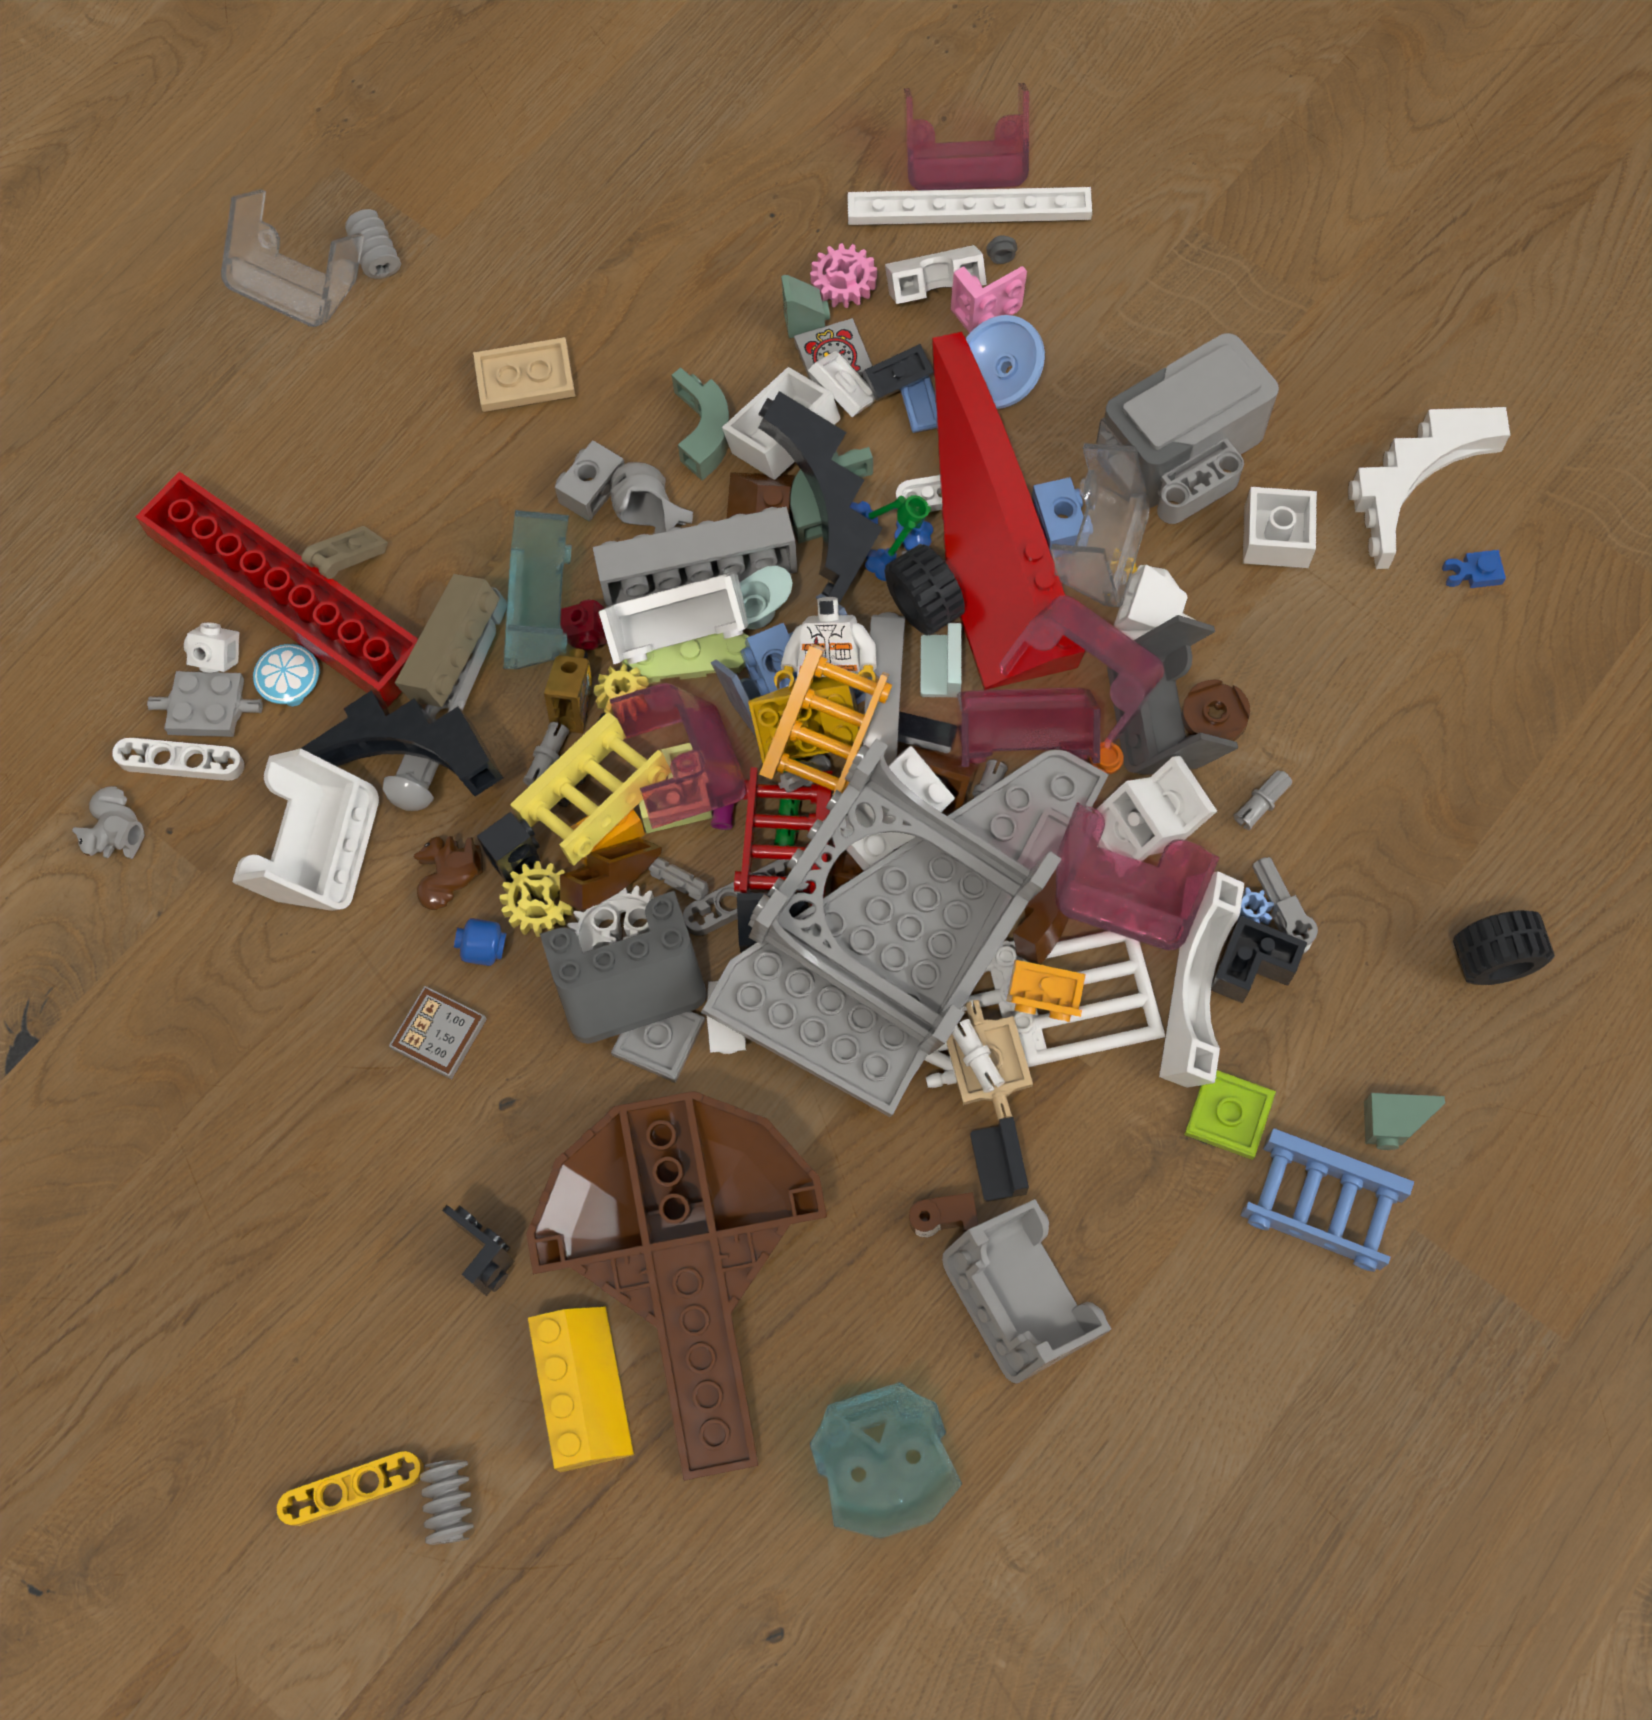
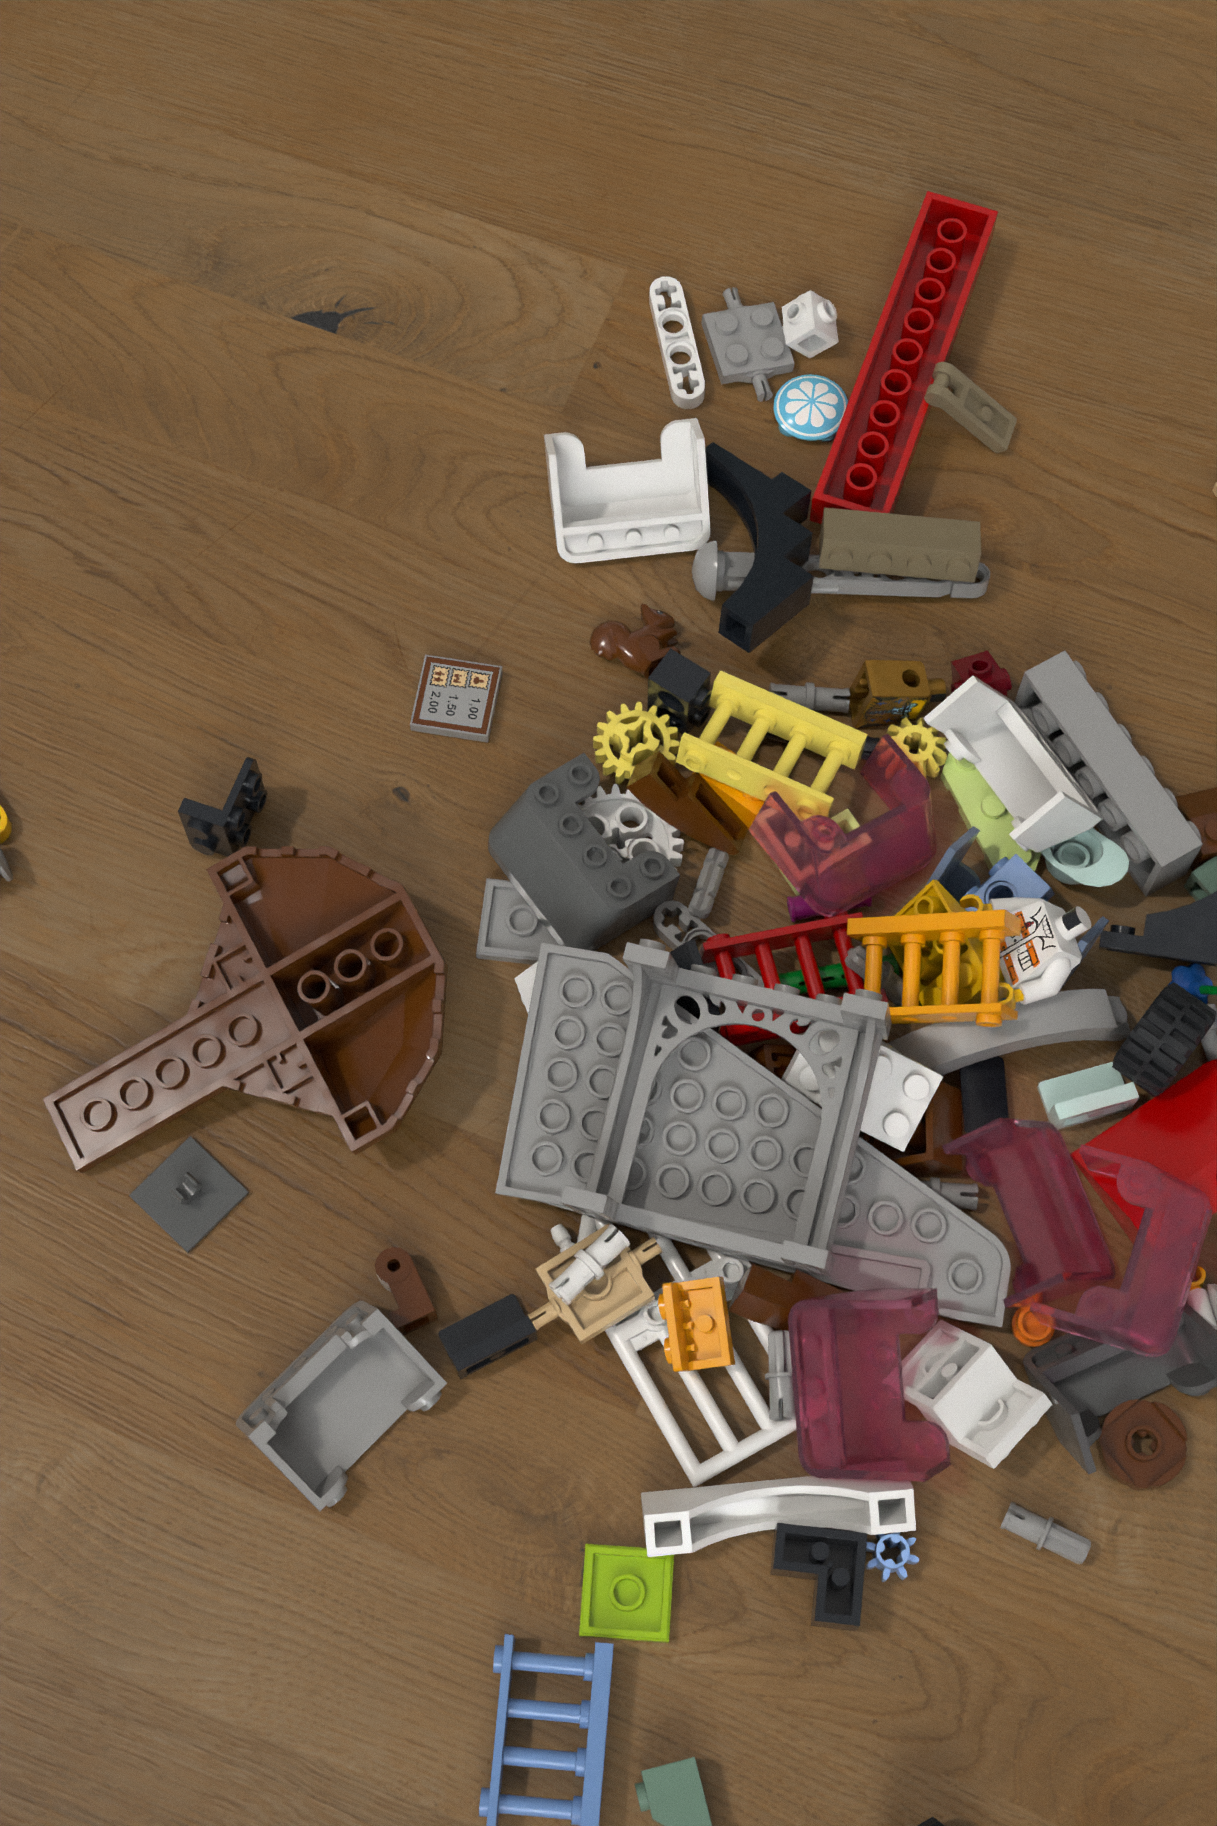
camera: 70 degrees right, 0 degrees up
light grey animal [72,786,145,859] -> none
blue head [454,918,506,966] -> none
clear light blue windscreen [503,510,572,670] -> none
yellow slope [528,1307,634,1473] -> none
light grey brick [555,440,625,522] -> none
light grey piece [611,462,693,534] -> none
clear light blue brick [810,1382,962,1540] -> none
light grey connector [1253,857,1318,954] -> none
none -> dark grey piece [129,1136,249,1253]
none -> light grey axle [765,1330,800,1420]

